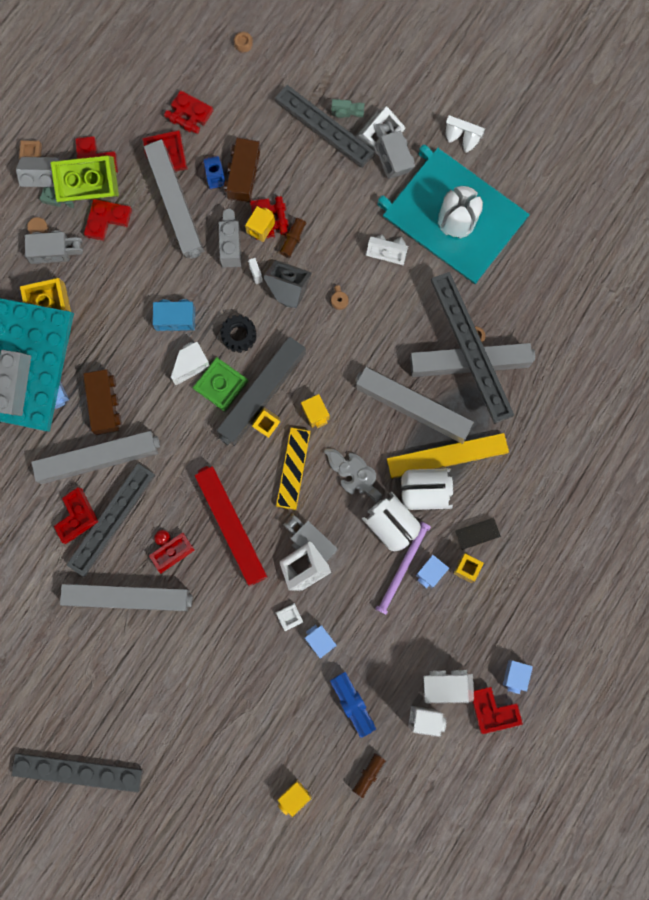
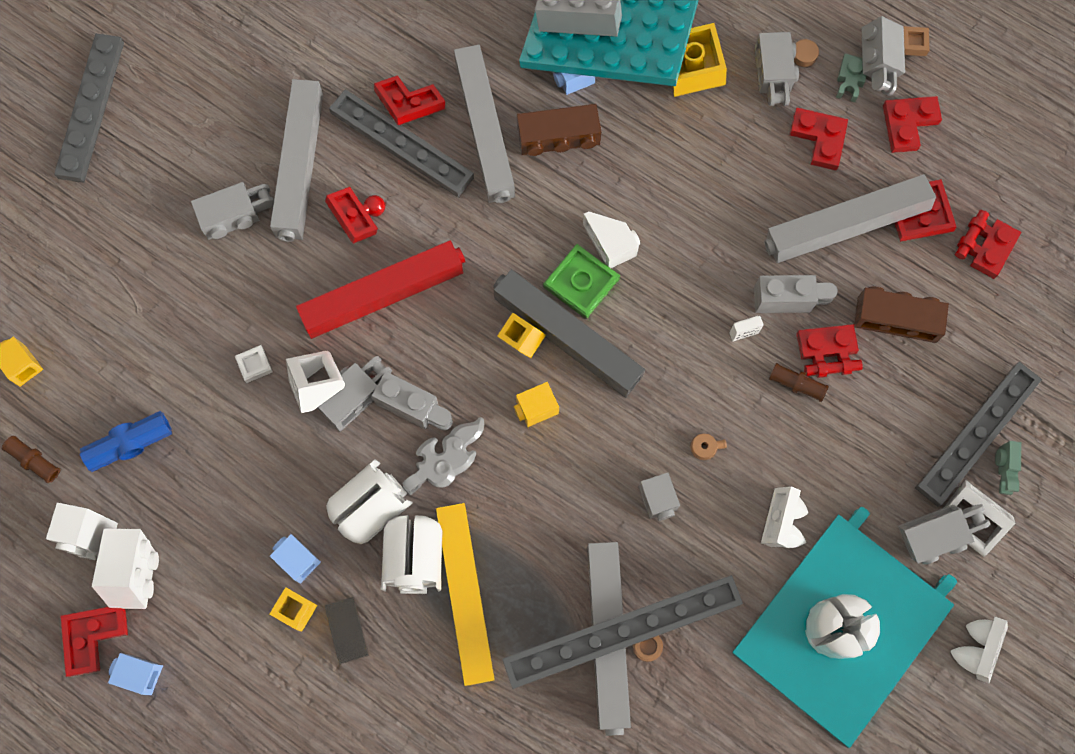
camera: 90 degrees right, 5 degrees down
lime slope [50,156,119,202] -> none
dark azure brick [153,299,195,331] -> none
blue leg [204,156,225,189] -> none
black tyre [220,315,257,353] -> none
yellow brick [245,206,275,242] -> none
dark grey slope [264,260,312,308] -> none
tile [276,428,311,510] -> none
light blue brick [305,625,337,658] -> none
light grey brick [355,367,474,444] -> none
lavender bar [375,522,431,615] -> none
none -> light grey brick [191,182,274,240]
none -> light grey brick [372,371,453,430]
none -> light grey brick [638,473,680,521]

